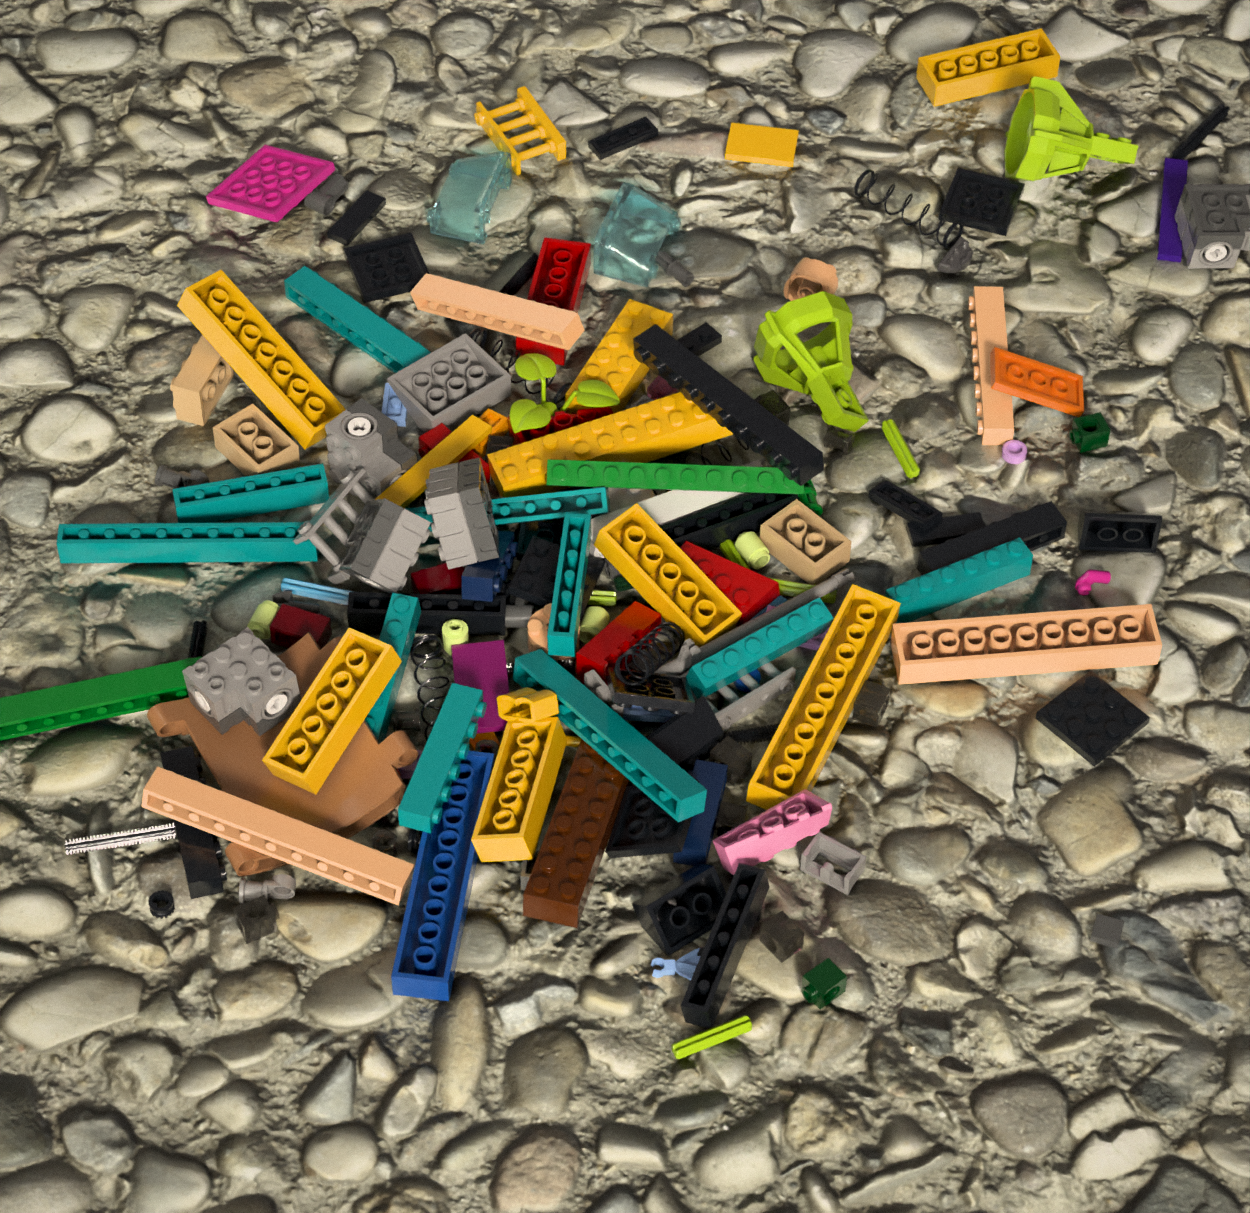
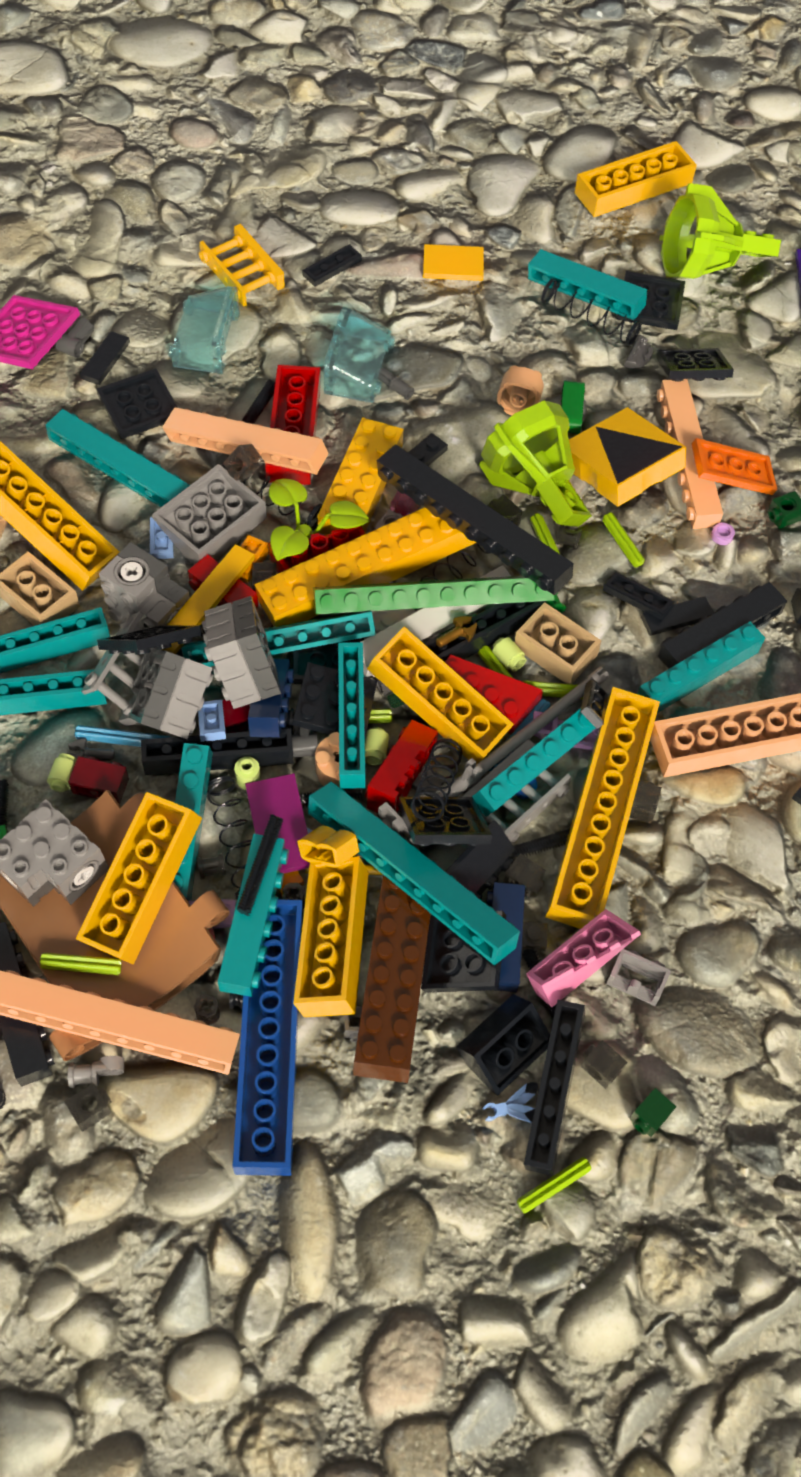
camera: 10 degrees left, 10 degrees up
none -> lime axle [40,952,122,975]
none -> black plate [97,625,201,655]
none -> light blue plate [198,700,226,742]
none -> clear smoke brick [223,444,265,481]
none -> black axle [237,814,284,916]
none -> pearl gold bar [436,616,477,647]
none -> teal brick [528,249,647,320]
none -> lime axle [530,513,560,554]
none -> green beam [561,380,585,434]
none -> yellow tile [569,407,686,507]
none -> black tile [580,679,608,729]
none -> black plate [656,348,734,382]

